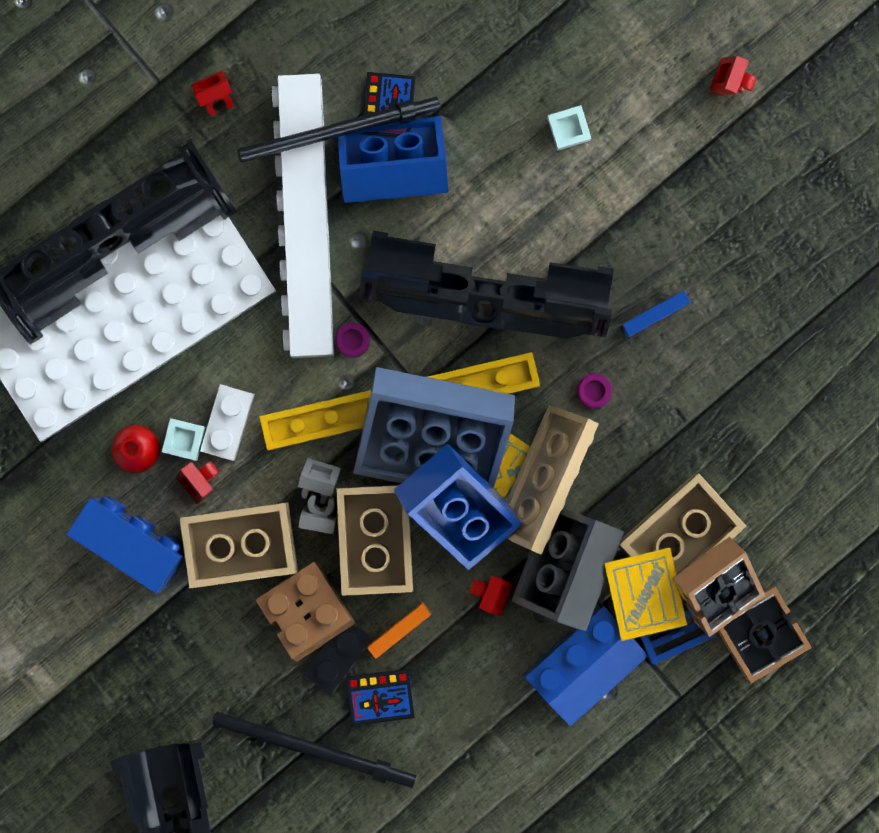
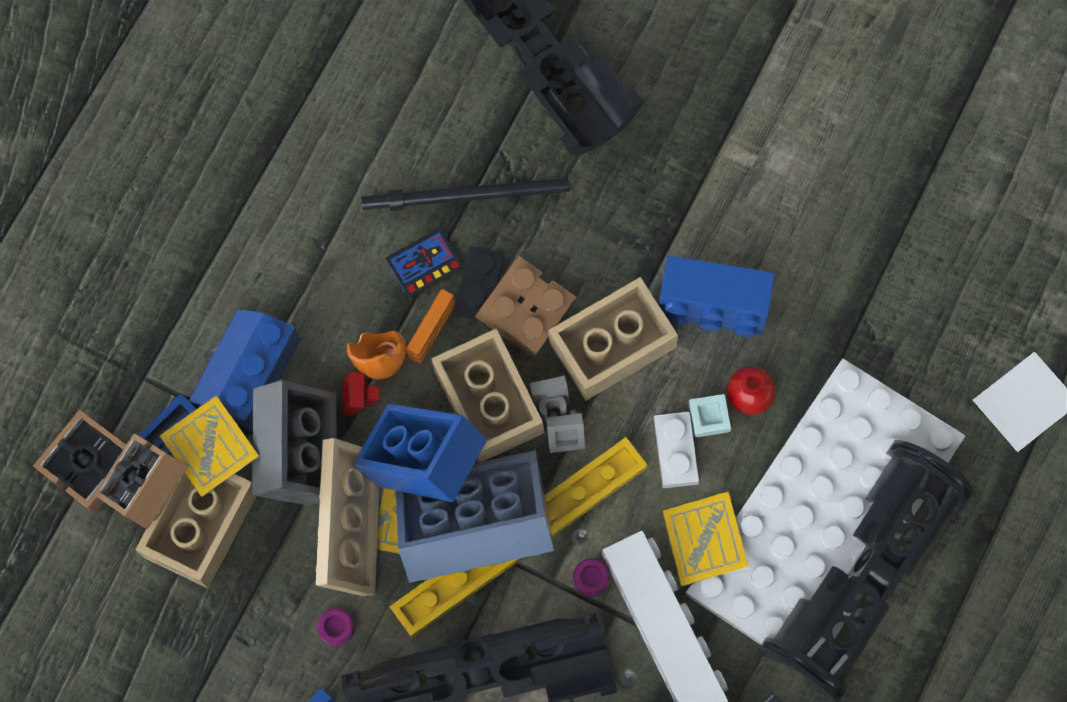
camera: 160 degrees right, 15 degrees down
red tile [175,461,219,504] -> none
none -> orange hair [347,330,407,380]
none -> yellow sticker [663,491,749,586]

